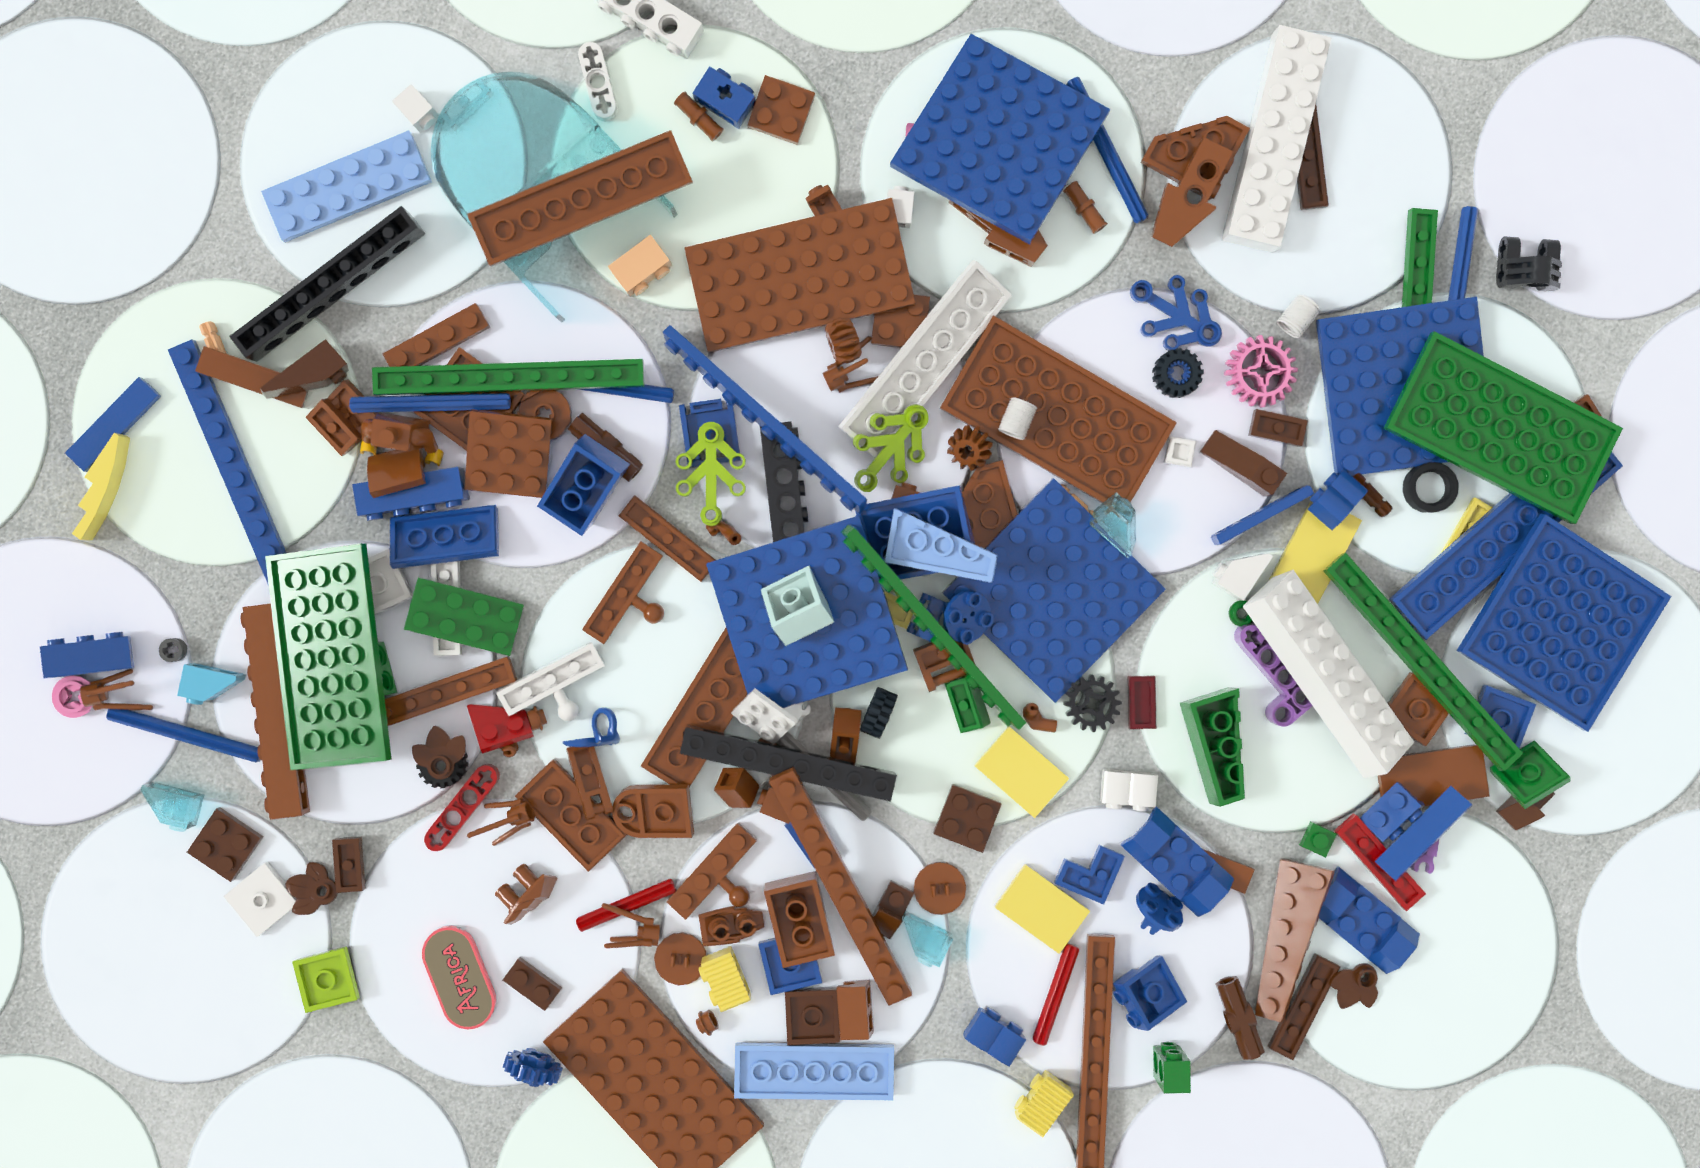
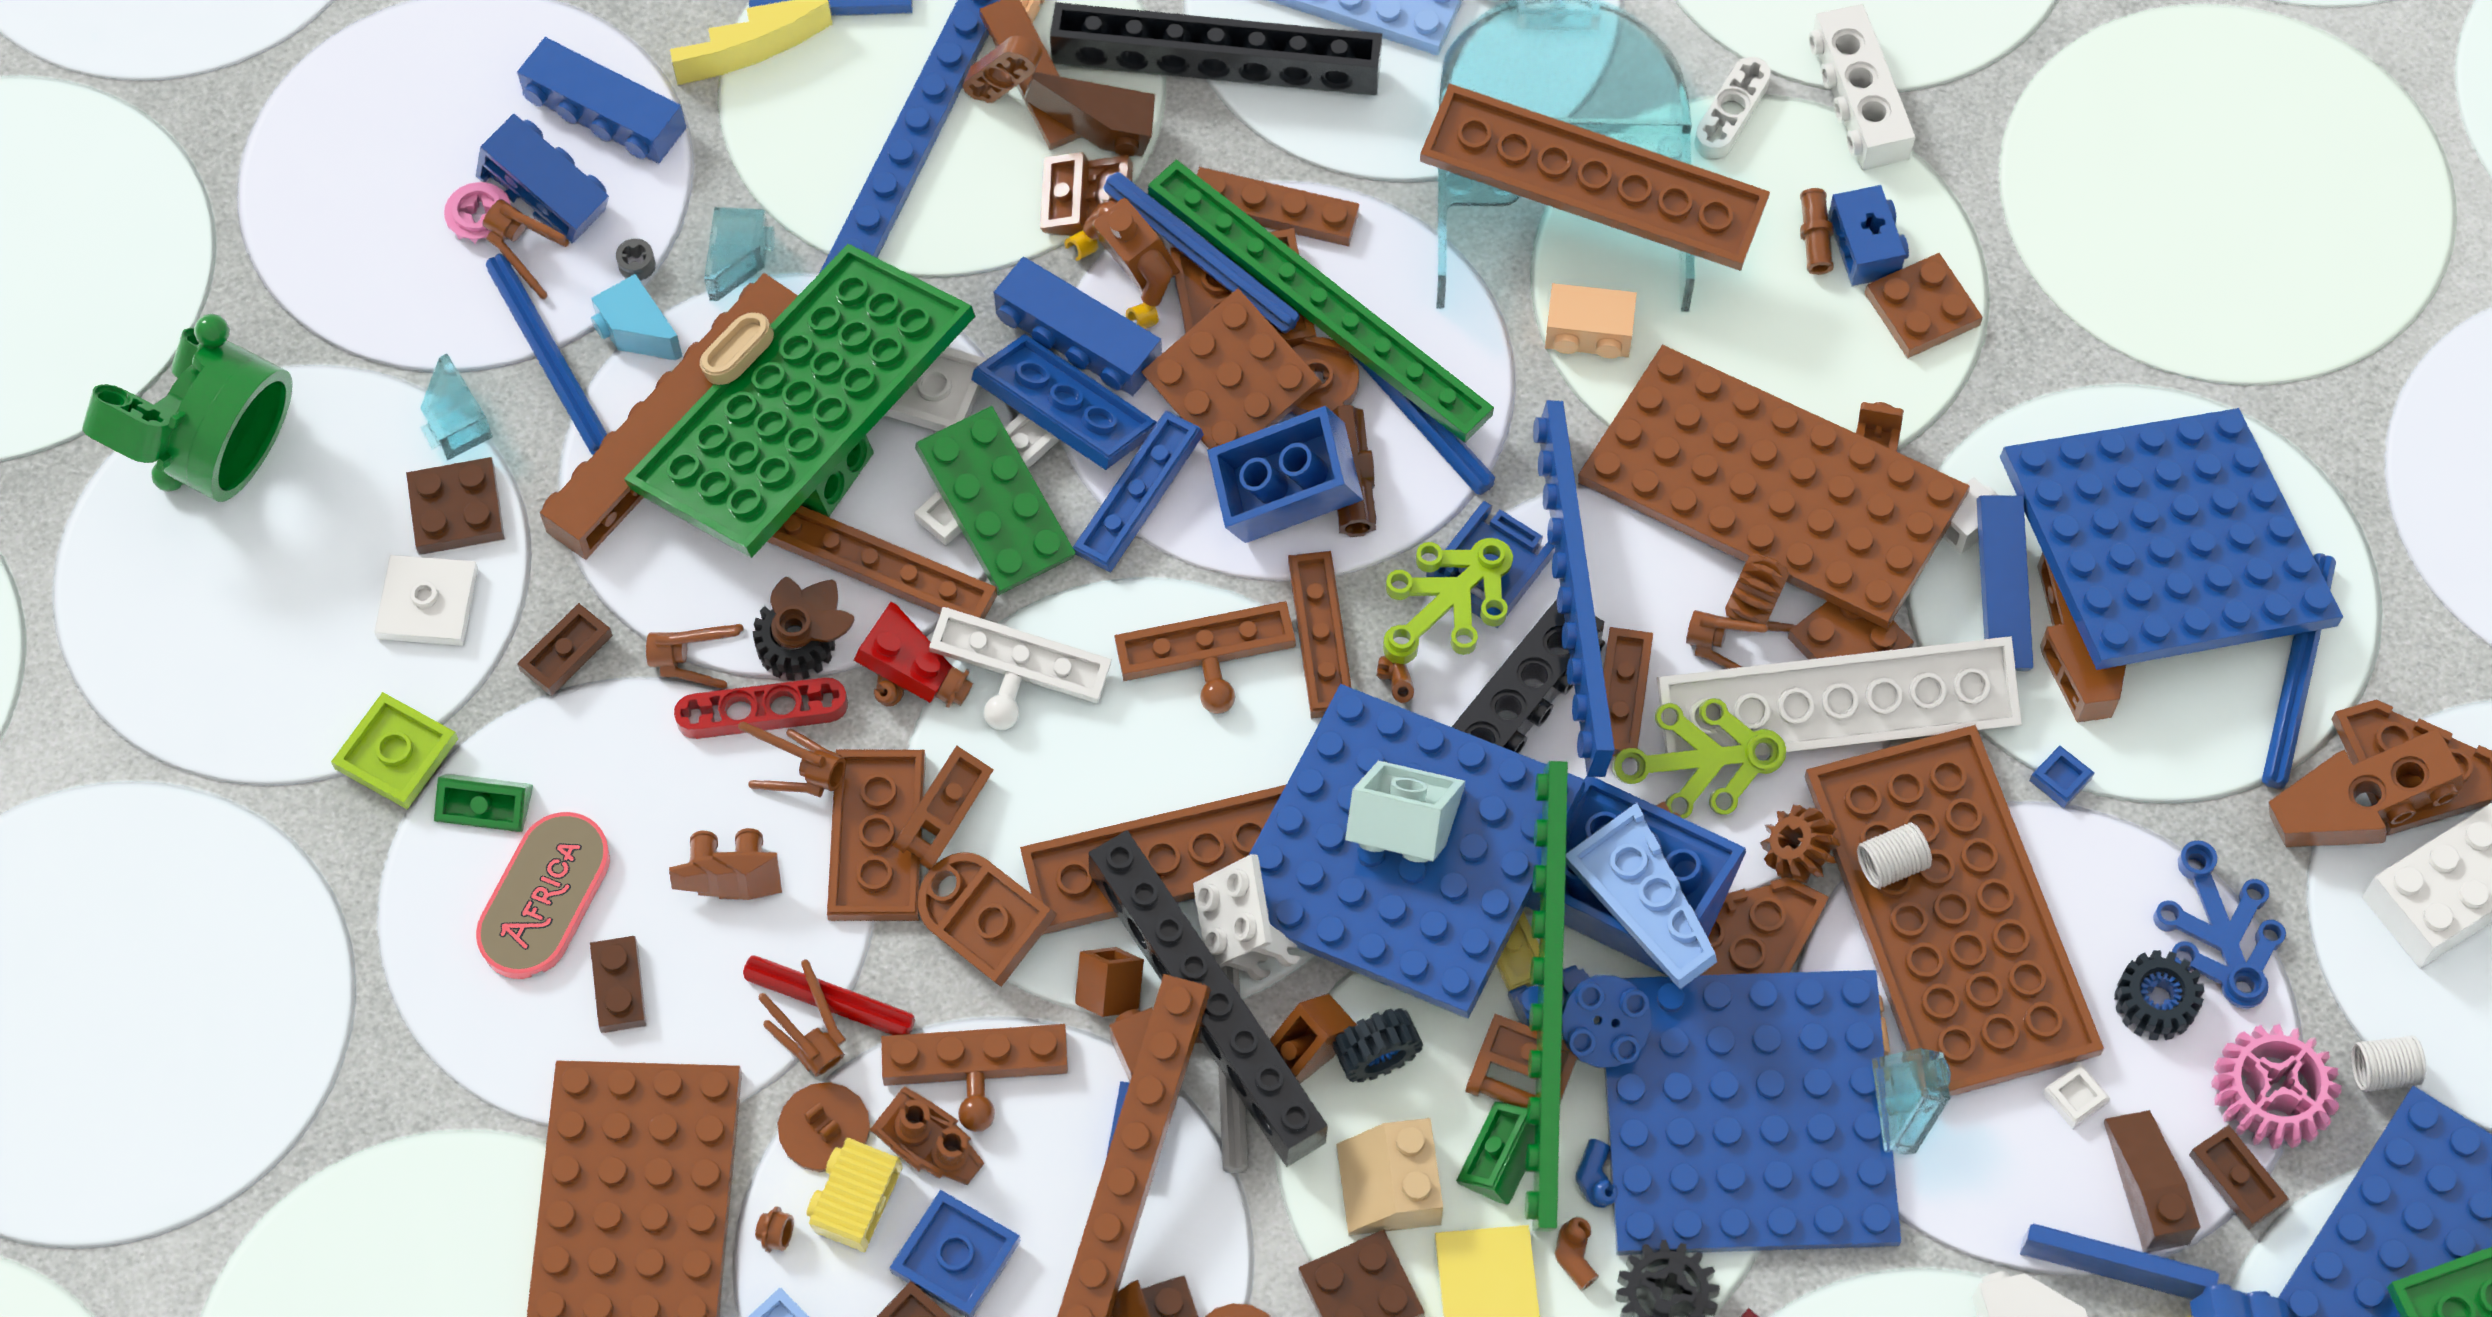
camera: 45 degrees right, 25 degrees down
reddish brown plate [285,862,338,915] -> none
dark orange slope [367,448,426,498] -> none
blue gear [502,1048,563,1087] -> none
blue piece [562,707,620,747] -> none
dark orange slope [764,871,835,968] -> none
dark orange pin [1063,181,1108,234] -> none
none -> green piece [82,313,293,502]
none -> green slope [434,774,533,832]
none -> blue brick [517,37,687,164]
none -> dark orange plant [646,624,744,689]
none -> tan tile [700,313,774,385]
none -> clear light blue slope [704,207,775,301]
none -> dark orange beam [963,36,1042,103]
none -> blue tile [1073,410,1204,573]
none -> tan slope [1337,1118,1443,1236]
none -> blue arm [1575,1138,1618,1208]
none -> dark orange plate [1603,627,1653,759]
none -> blue tile [1976,495,2034,671]
none -> blue tile [2029,745,2095,809]

